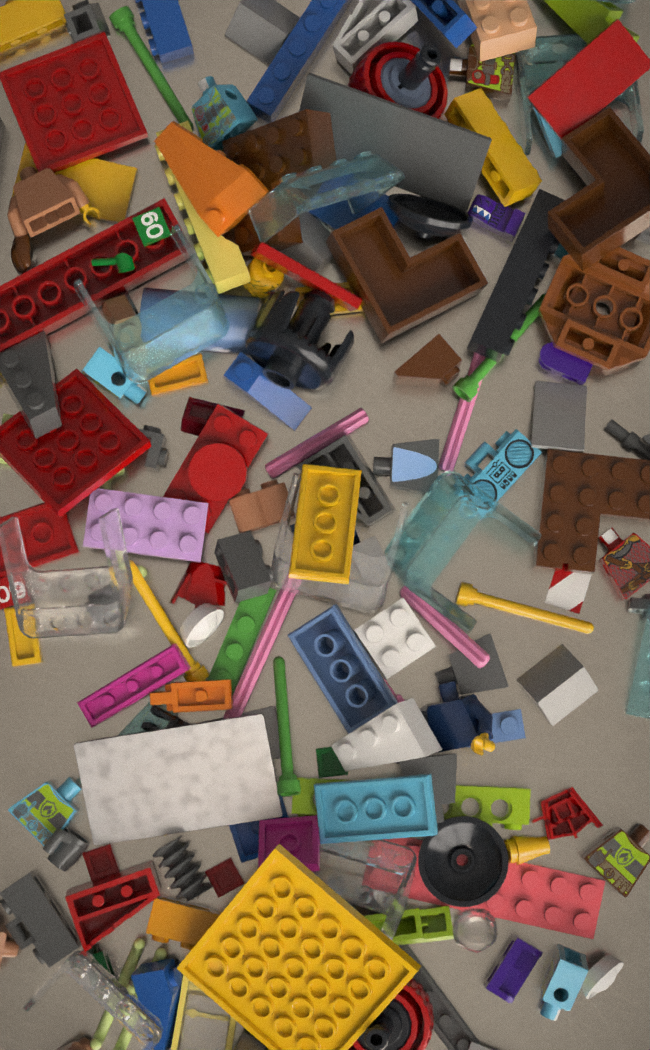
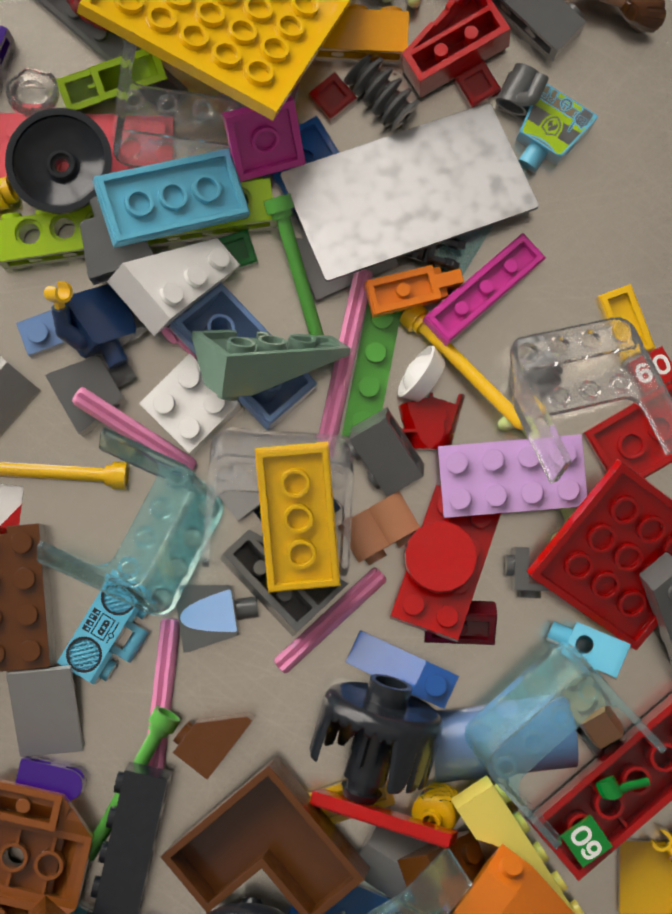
camera: 165 degrees right, 0 degrees up
light orange tile [145,353,209,396] -> none
none -> sand green wedge [192,329,351,401]

